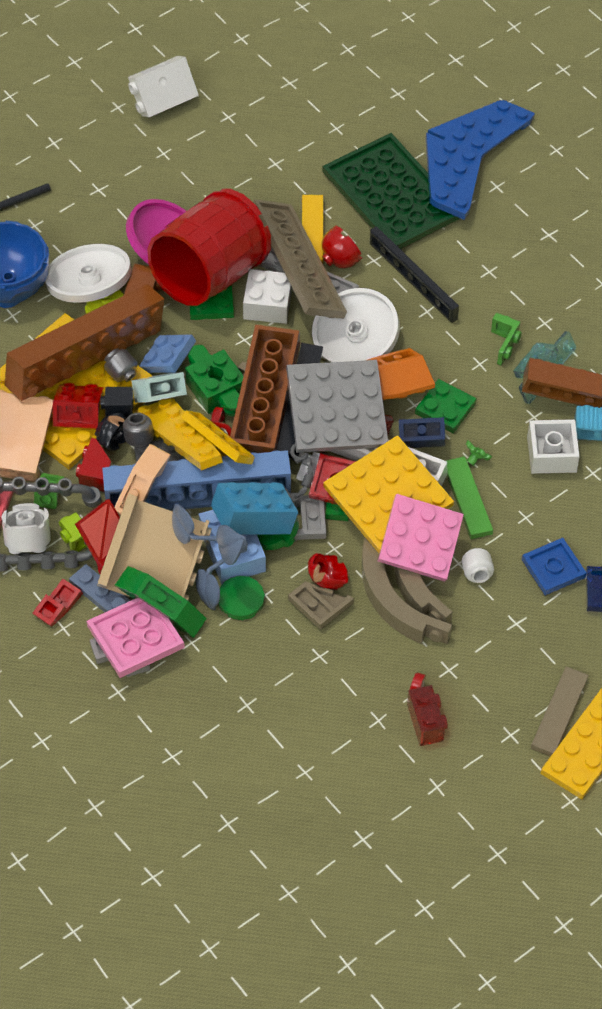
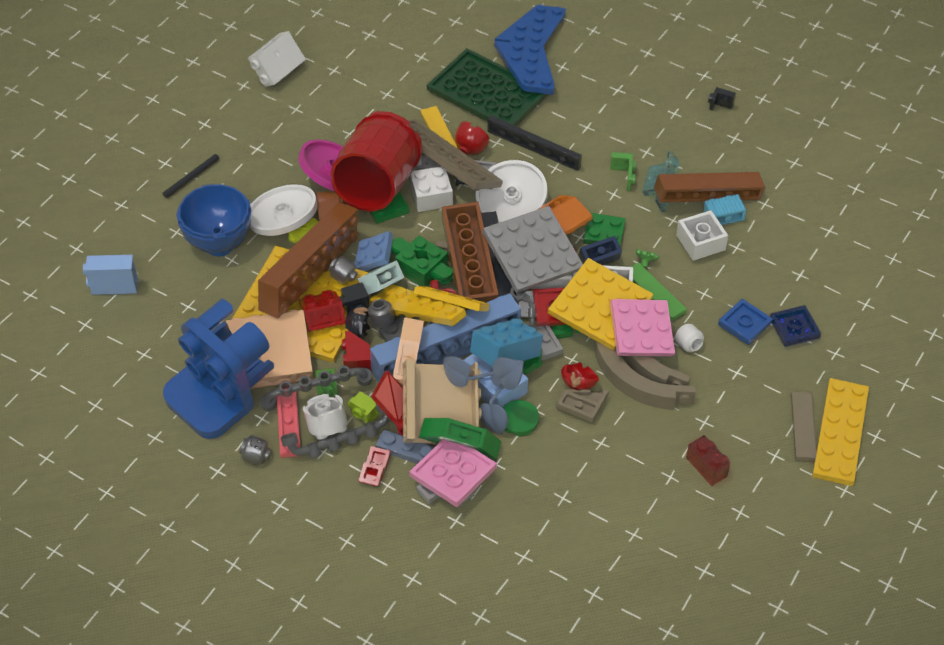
camera: 20 degrees left, 5 degrees down
red tile [409,672,426,698] -> none

